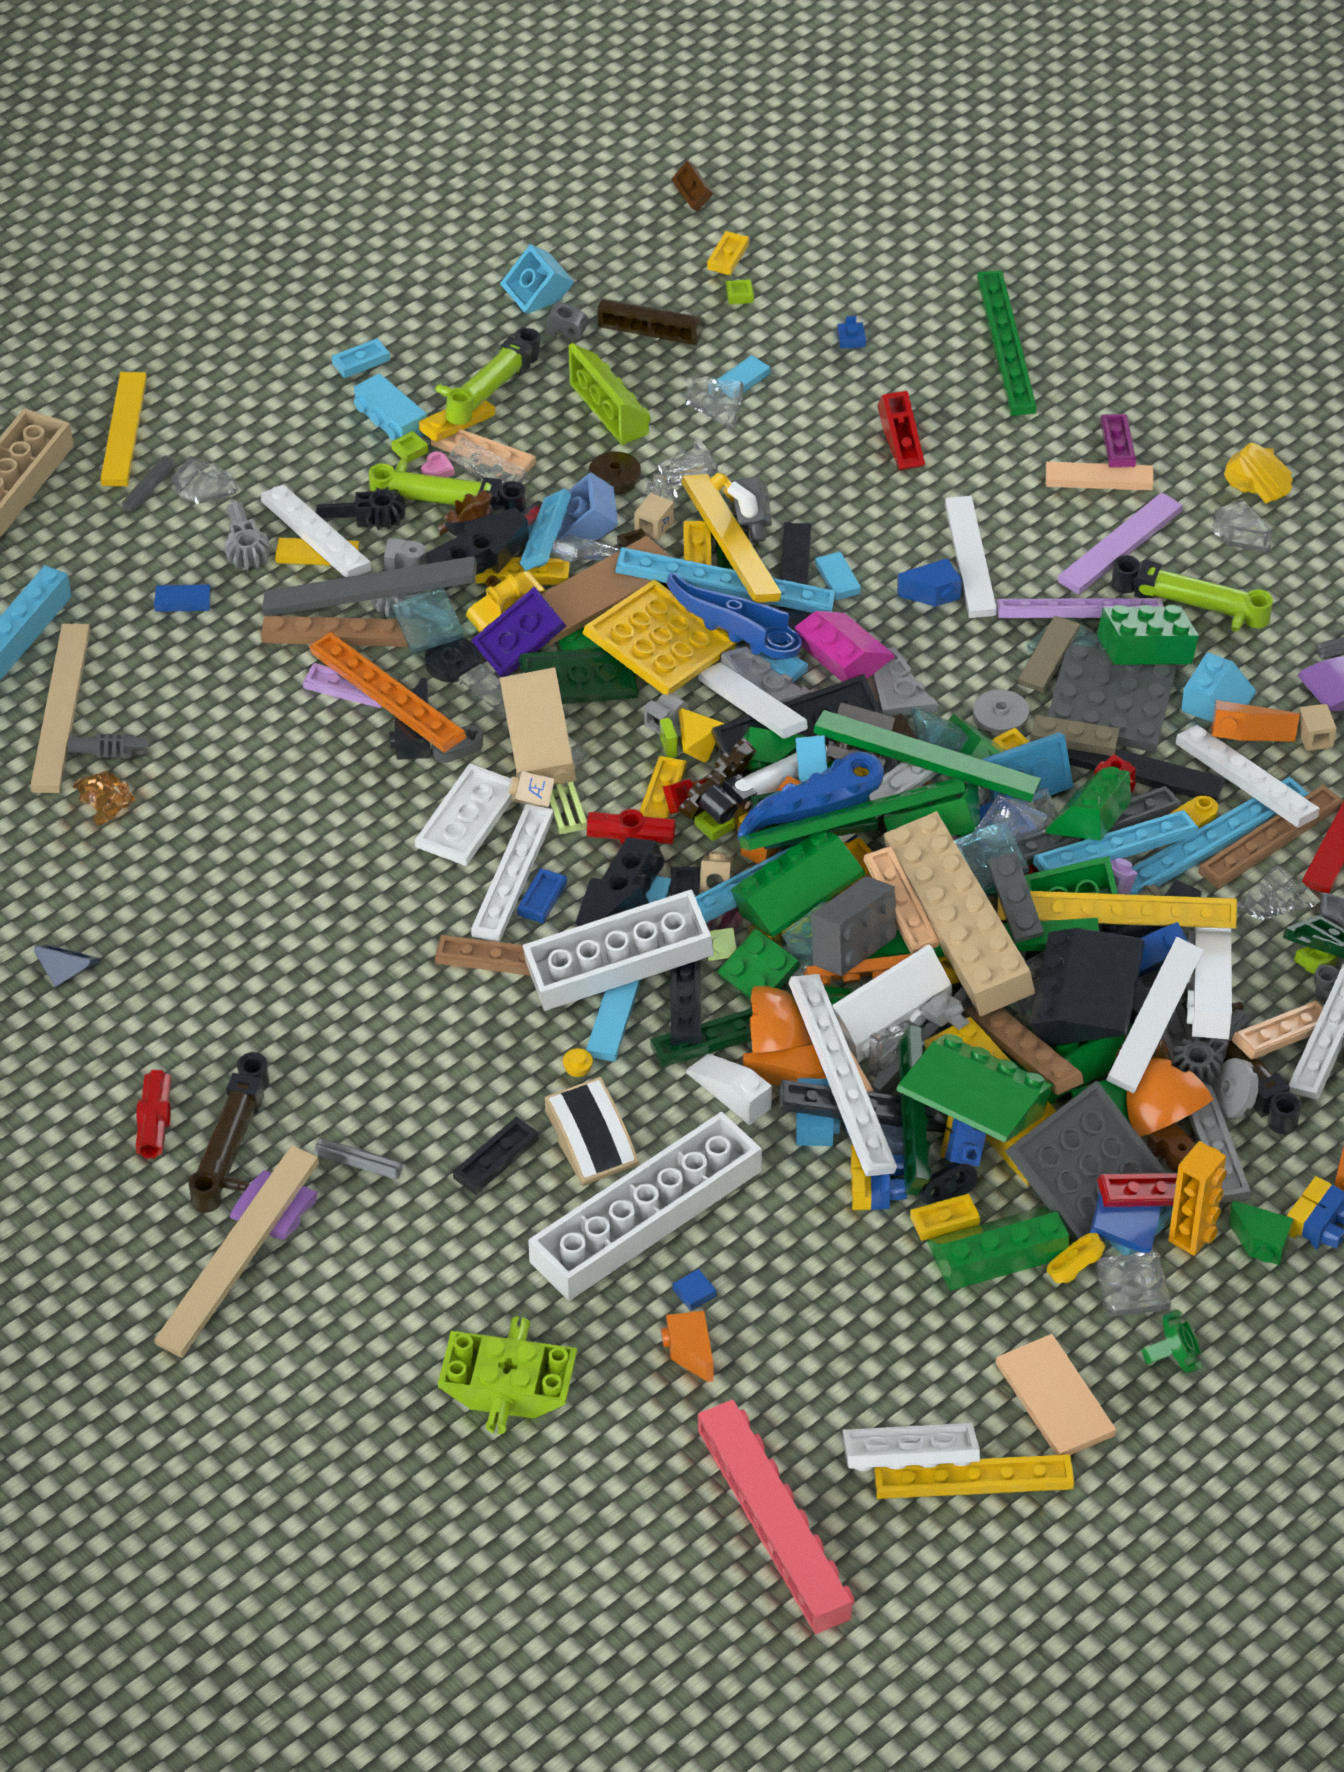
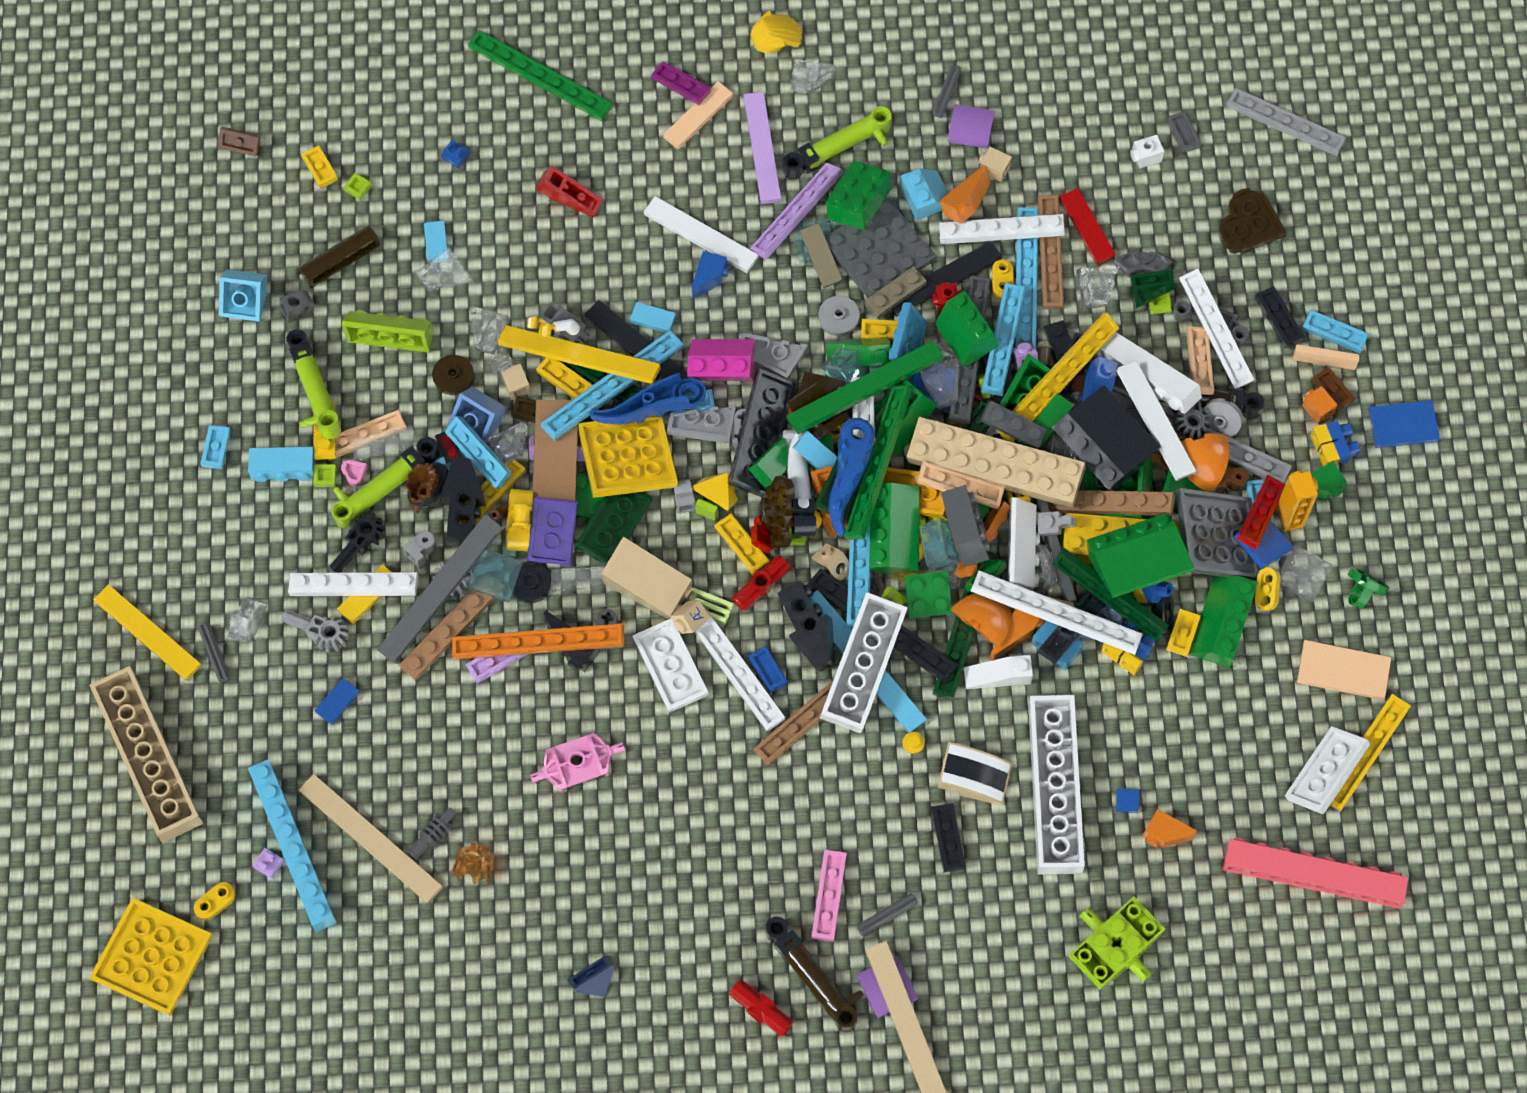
camera: 50 degrees left, 20 degrees up
white tile [698,662,808,739] -> none
clear light blue tile [954,820,1029,891] -> none
none -> bright pink plate [529,733,625,792]
none -> bright pink plate [812,850,846,942]

